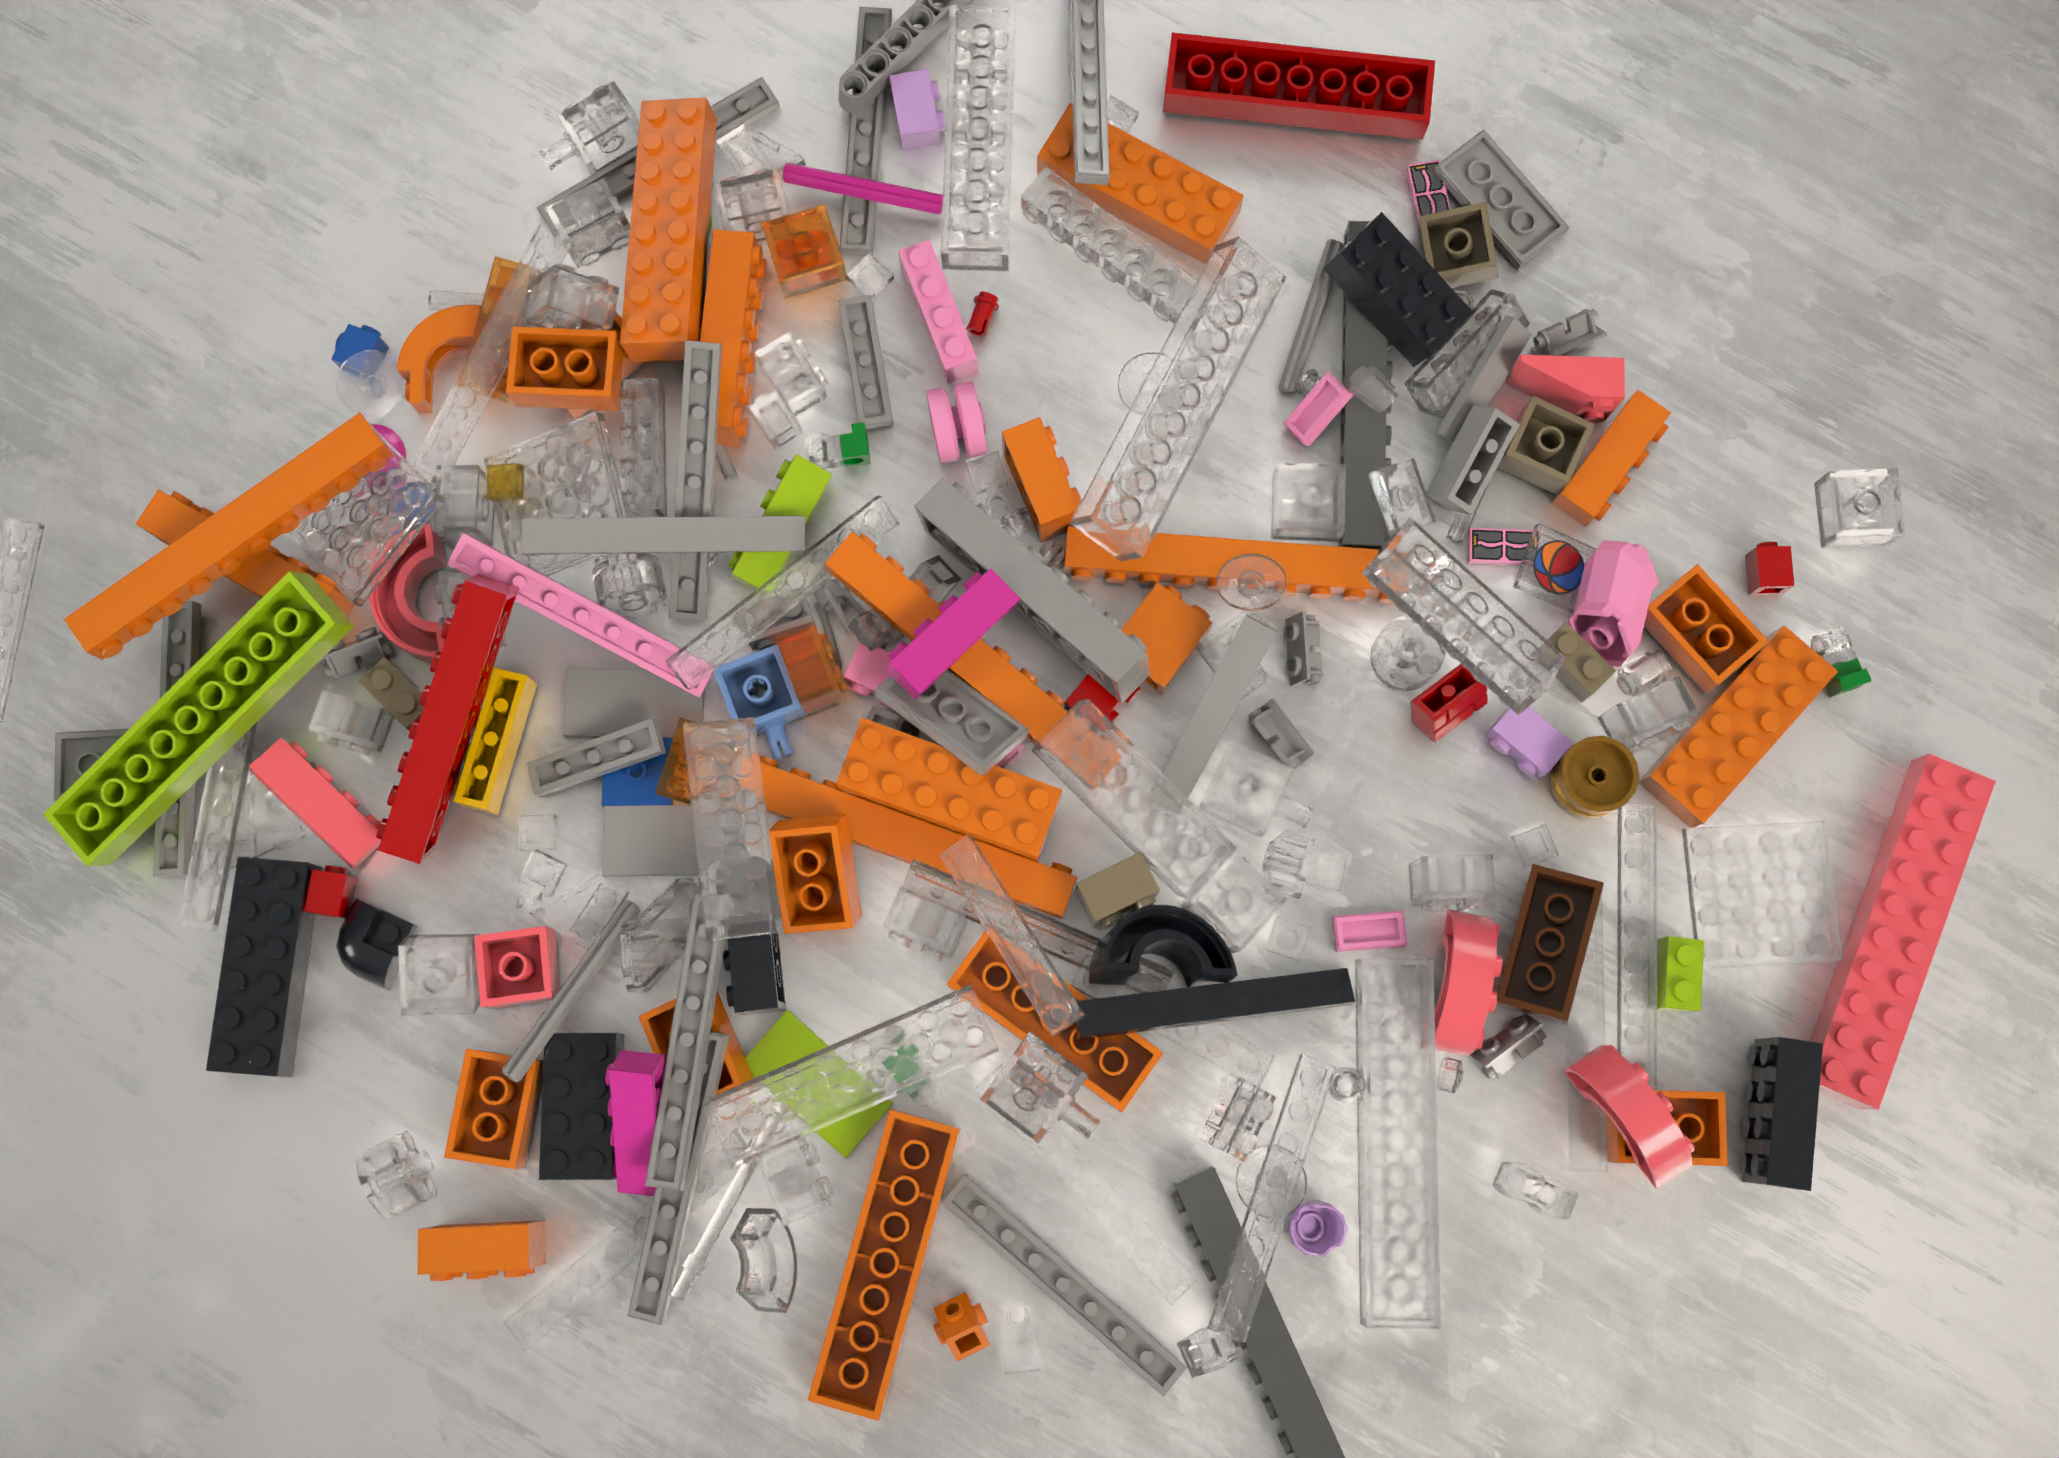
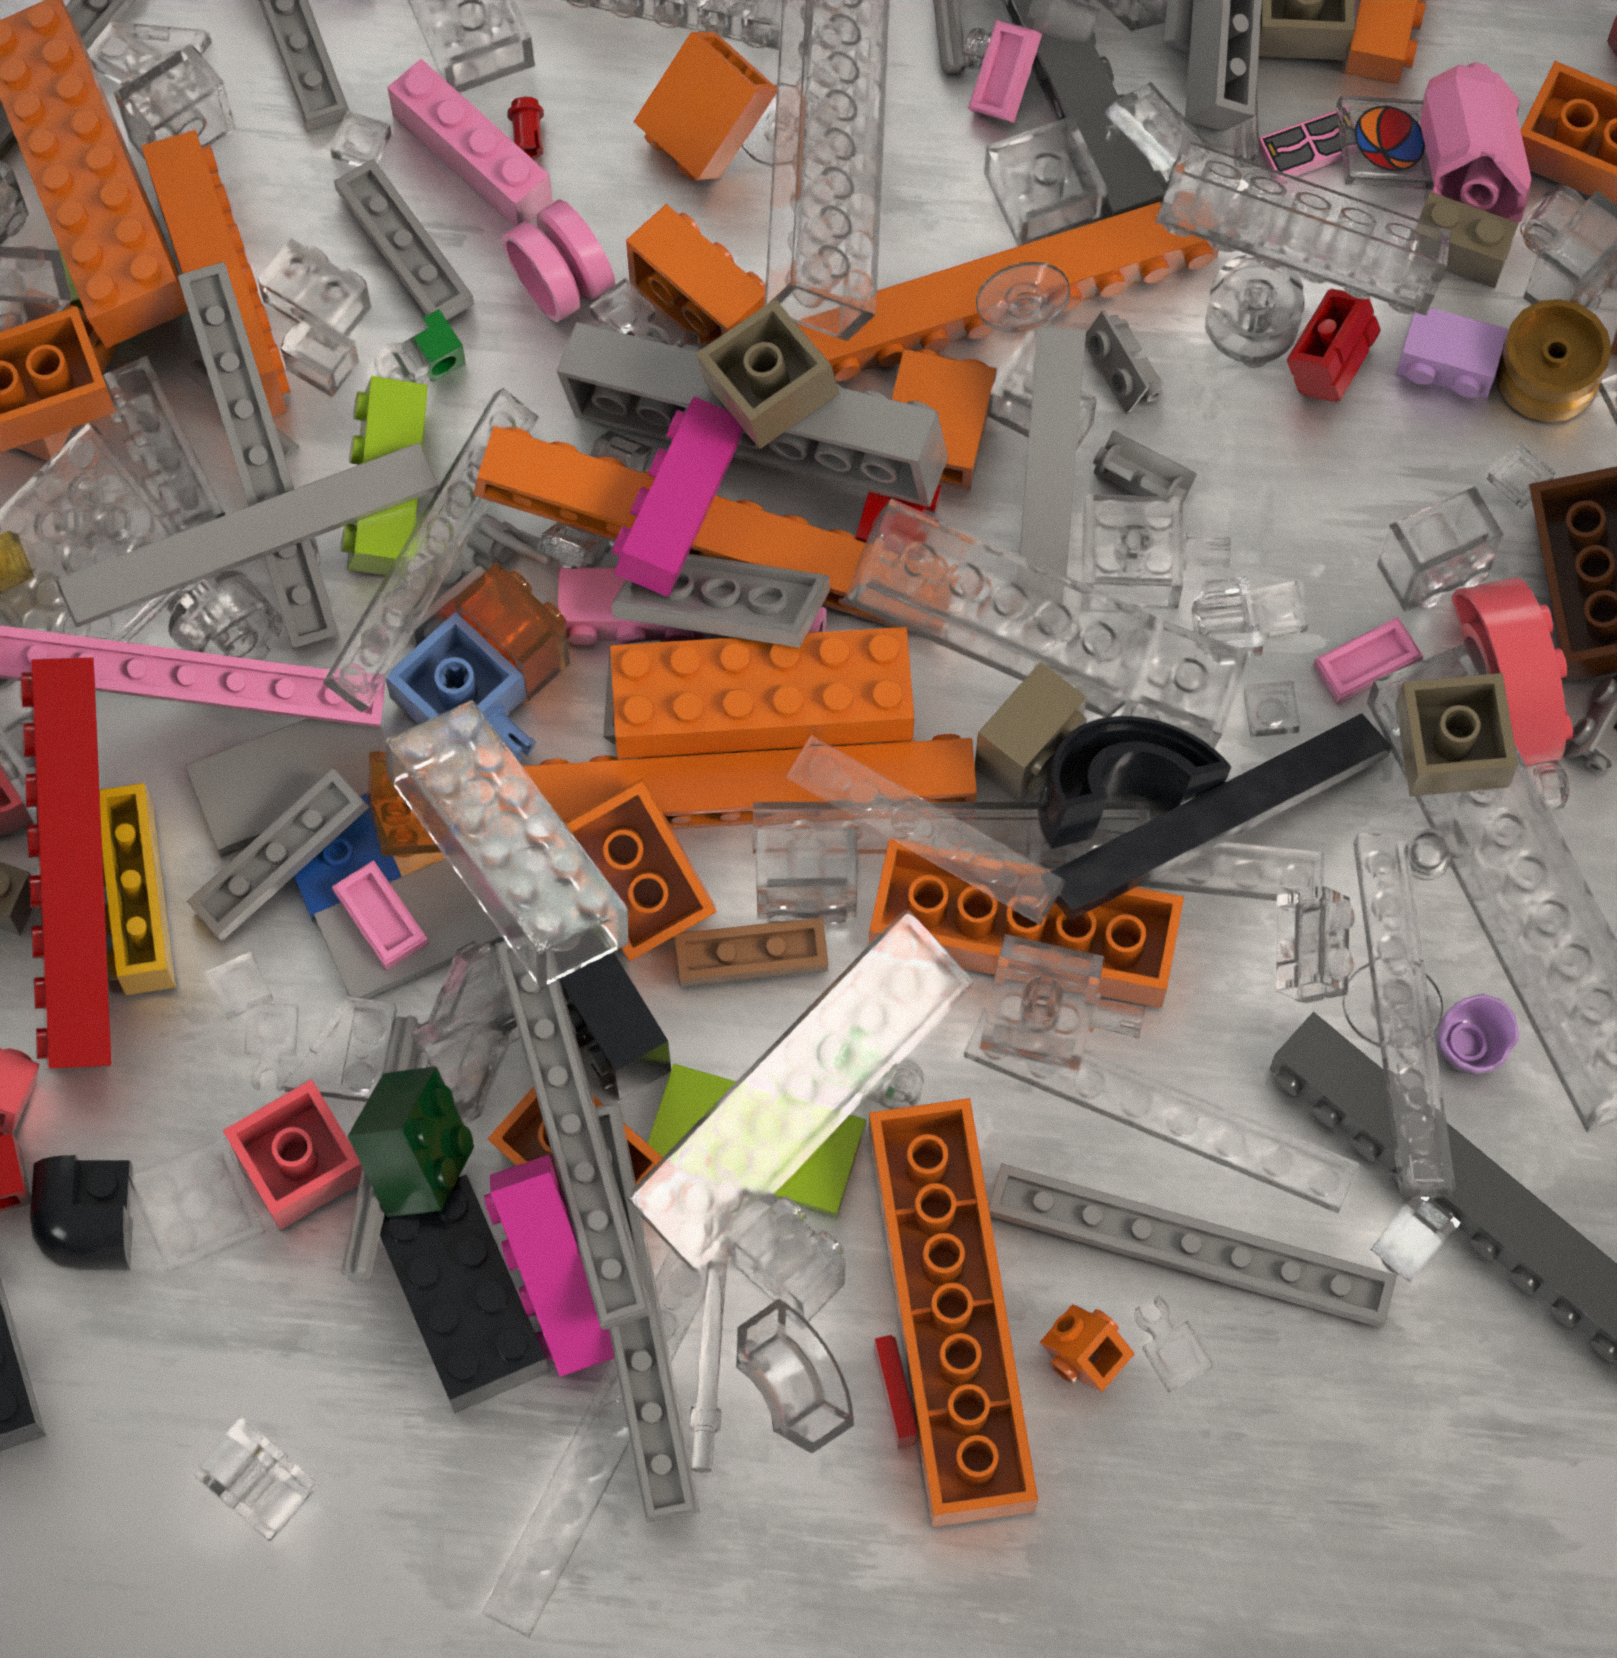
camera: 25 degrees left, 10 degrees down
orange brick [417,1220,546,1281] -> none
orange brick [444,1049,543,1169] -> none
clear orange brick [761,204,848,299] -> none
dark pink axle [782,163,945,214] -> none
none -> bright pink tile [332,860,429,970]
none -> dark green brick [348,1066,474,1217]
none -> orange brick [633,31,779,181]
none -> medium nougat plate [674,917,829,987]
none -> dark tan brick [695,299,839,449]
none -> red tile [874,1335,918,1449]
none -> dark tan brick [1395,673,1518,797]

